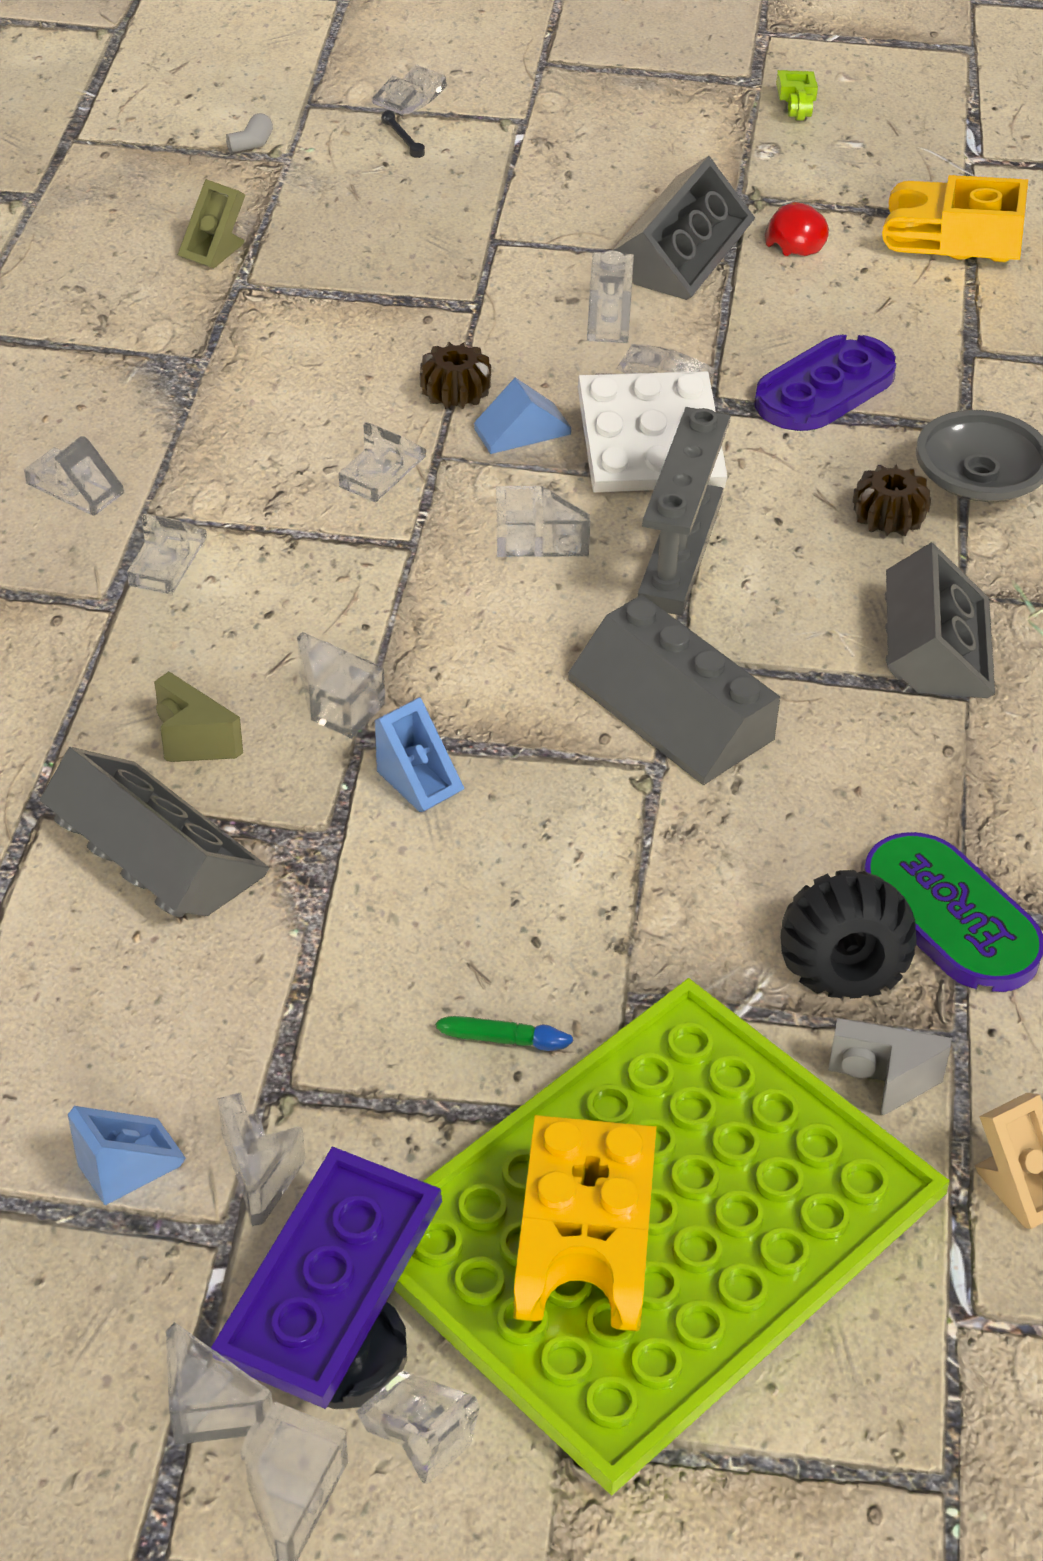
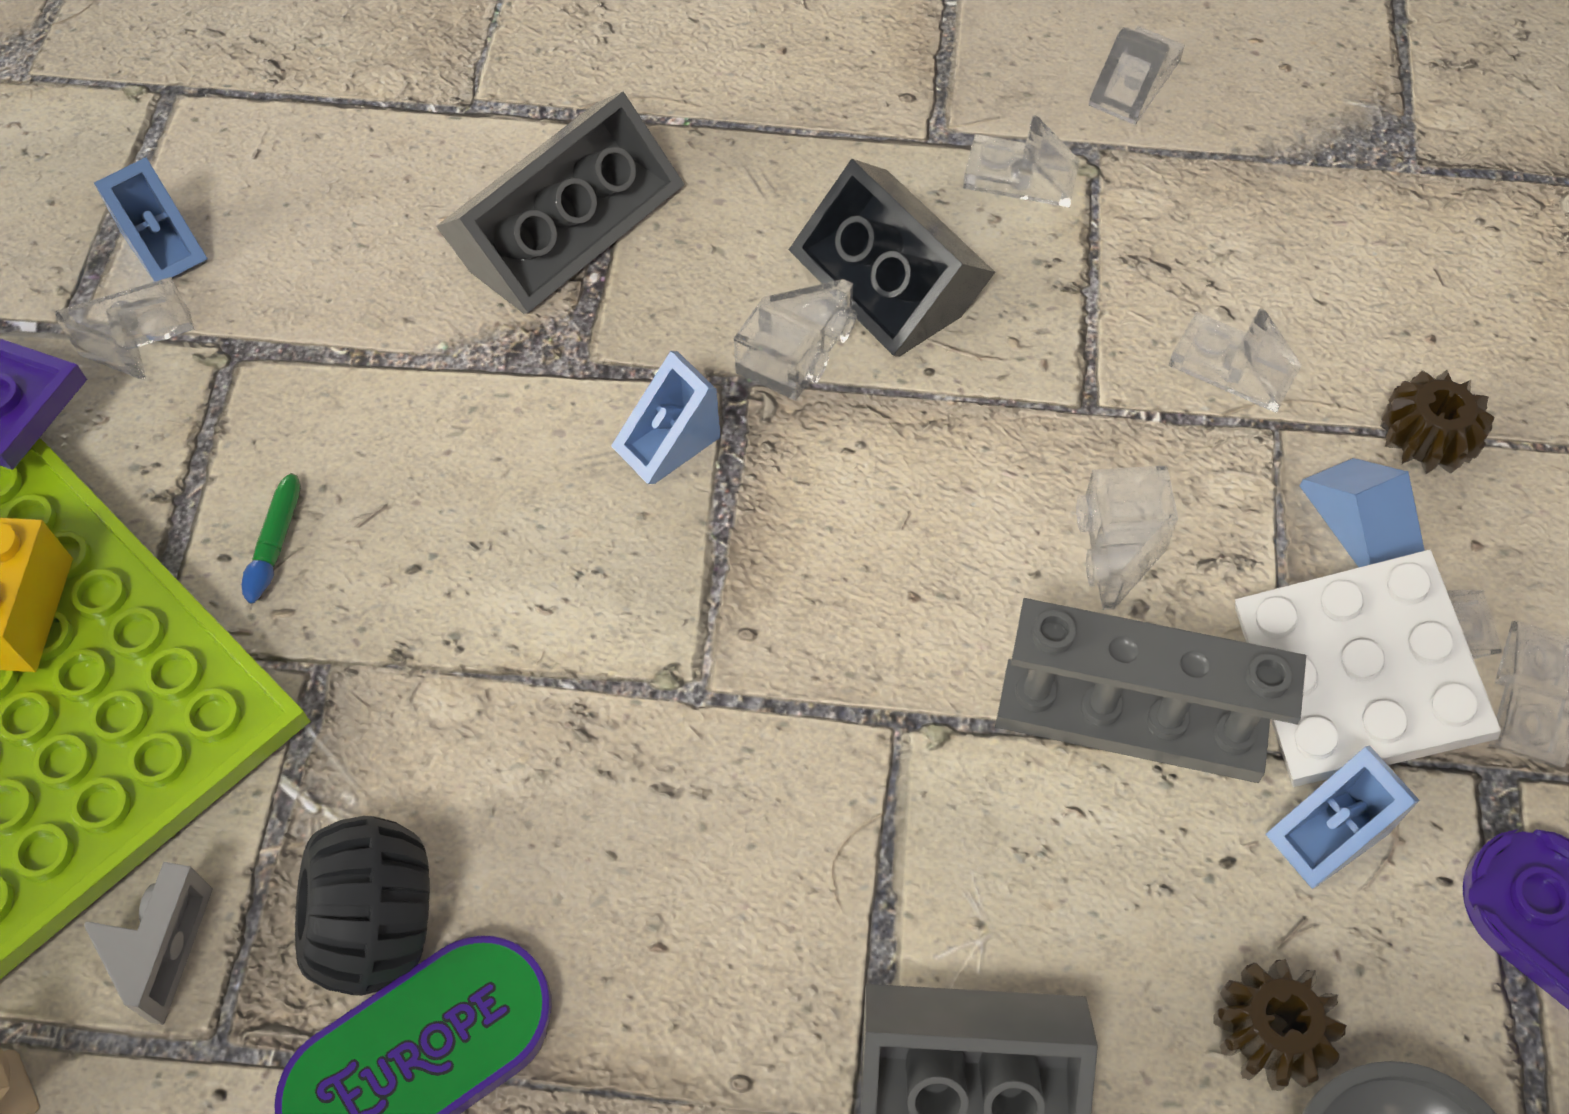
camera: 90 degrees right, 15 degrees up
olive slope [154,671,243,762] -> none
dark grey slope [568,594,780,785] -> none
none -> black slope [788,159,995,357]
none -> medium blue slope [1266,745,1420,889]

